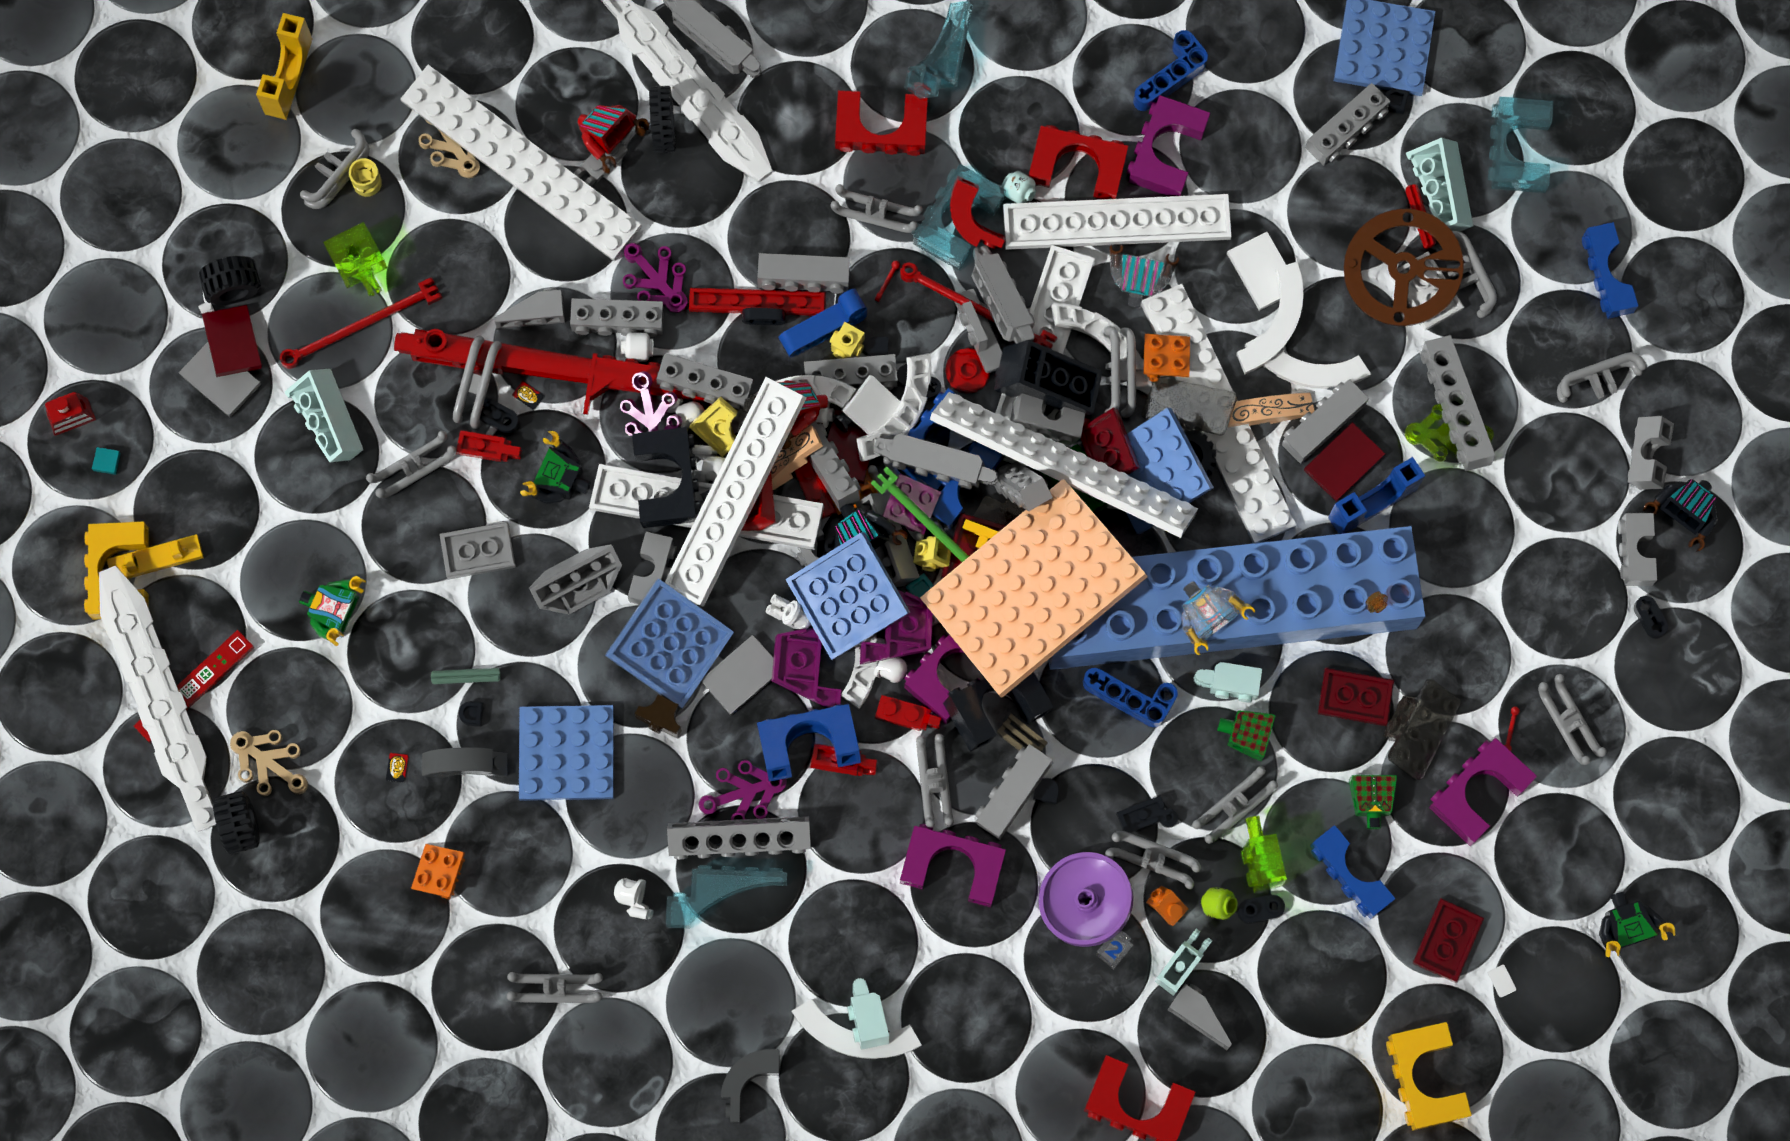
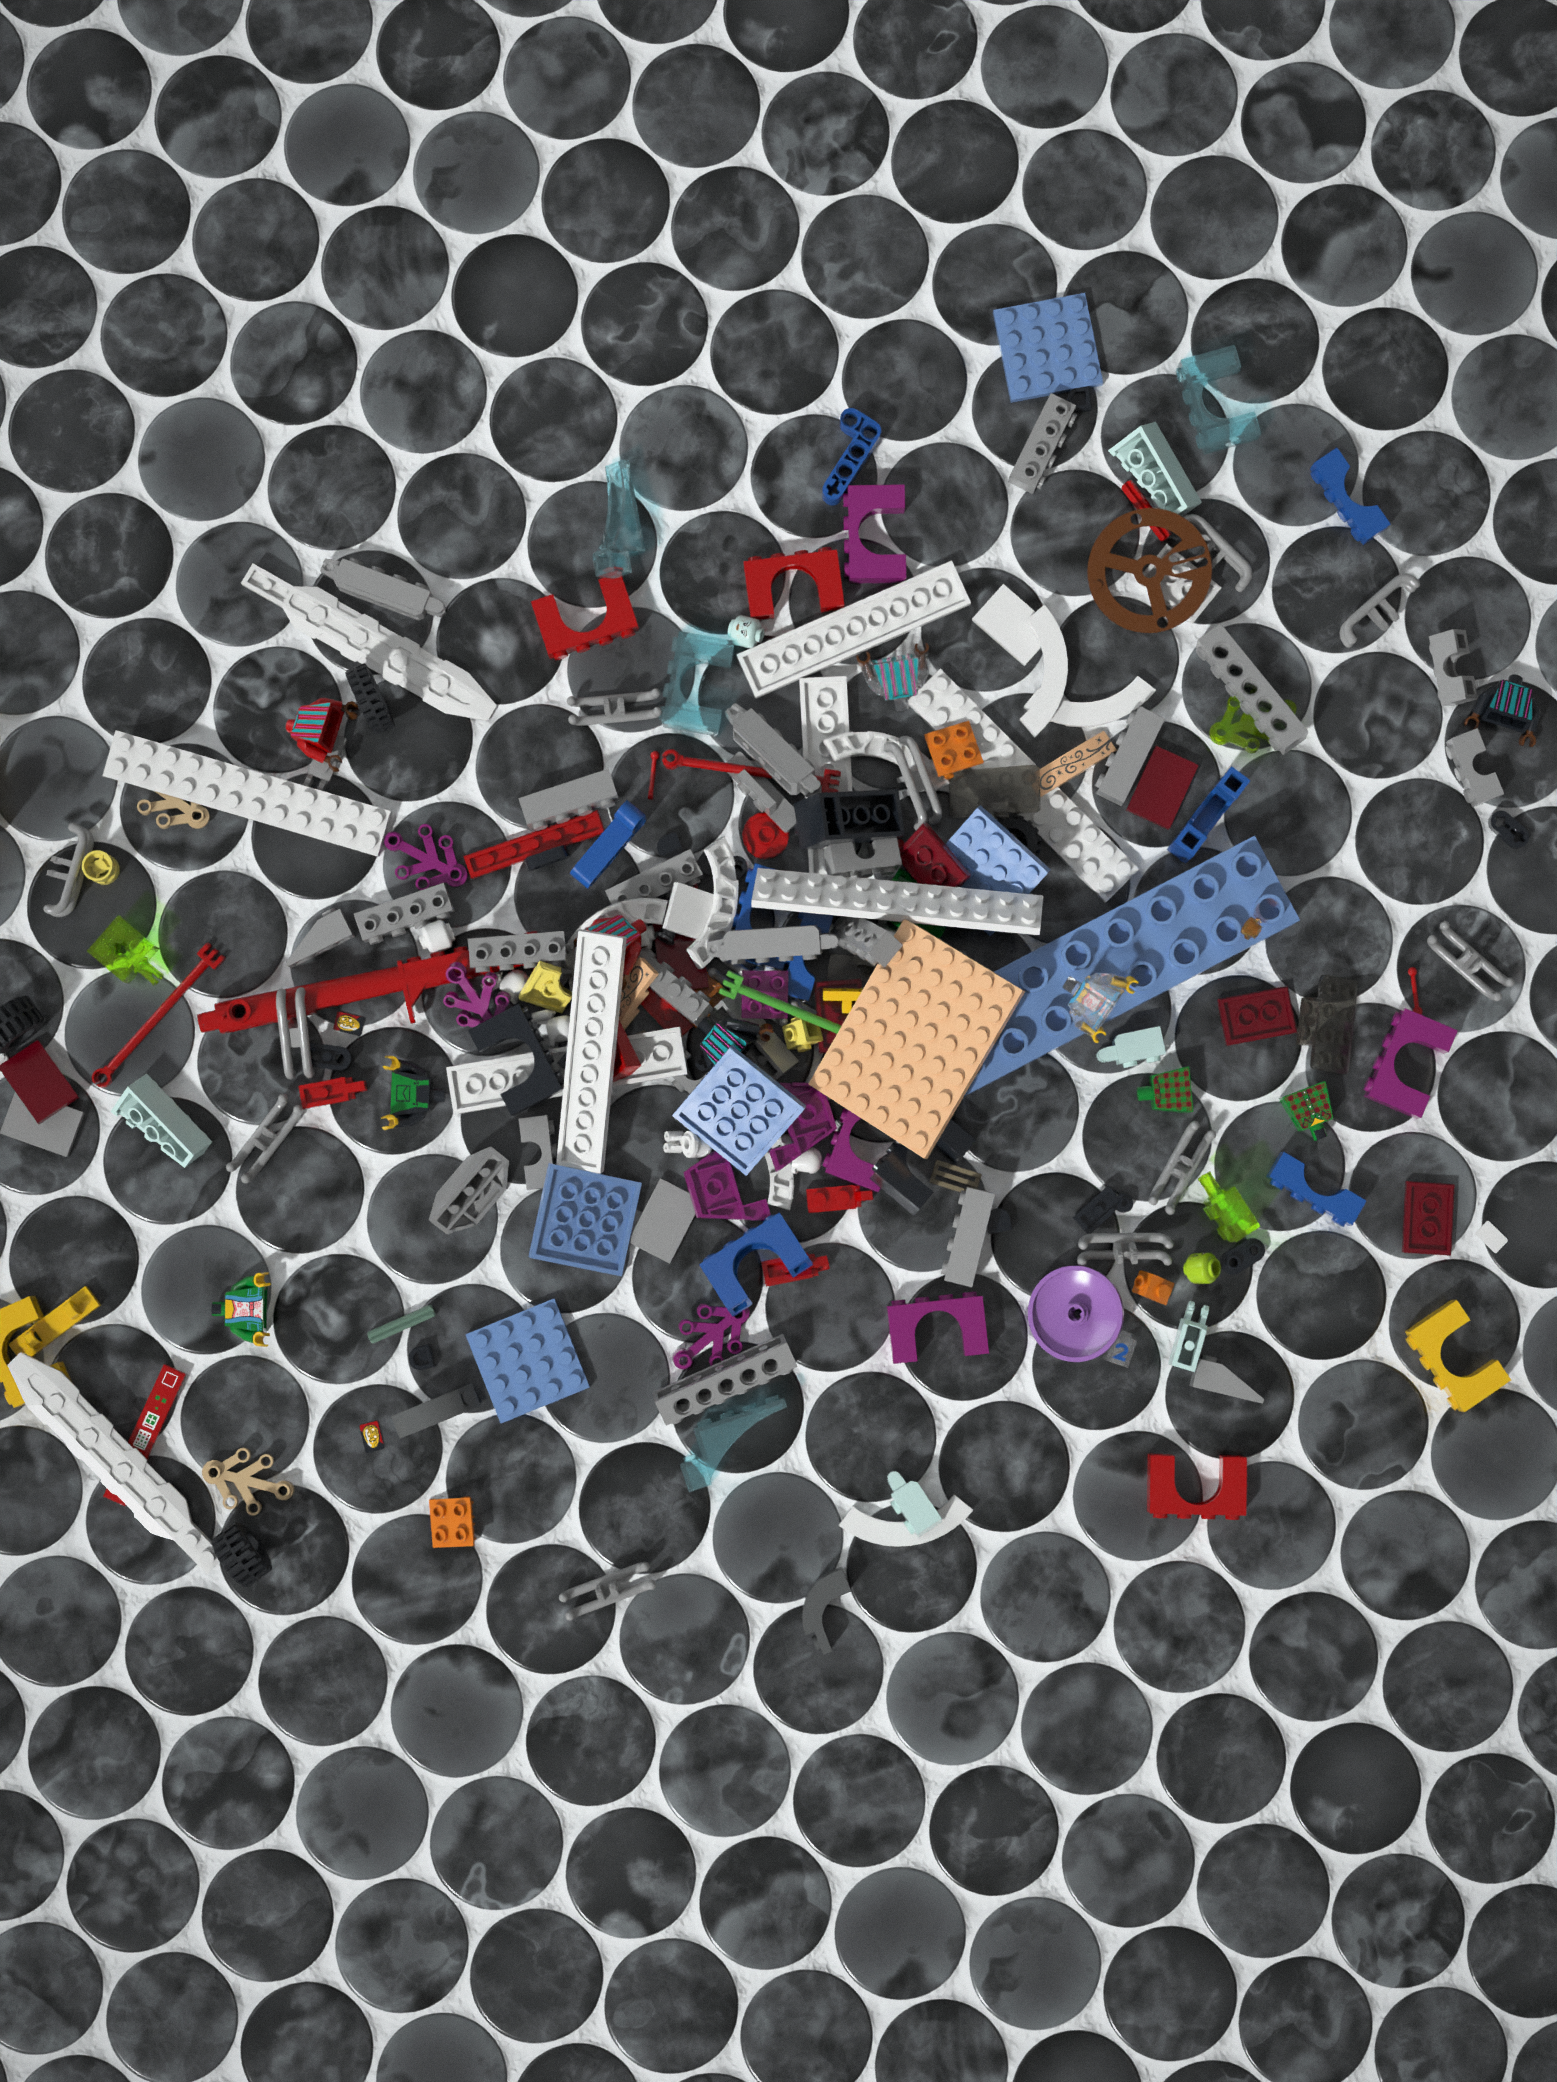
camera: 20 degrees left, 10 degrees up
light grey tile [440,522,516,580] -> none
white piece [614,878,653,920] -> none
dark brown brick [635,694,682,739] -> none
light yellow brick [830,322,865,359] -> none
teal tile [906,573,934,598] -> none
light grey piece [916,734,954,828] -> none
red arch [950,176,1005,249] -> none
blue beam [1083,668,1178,728] -> none

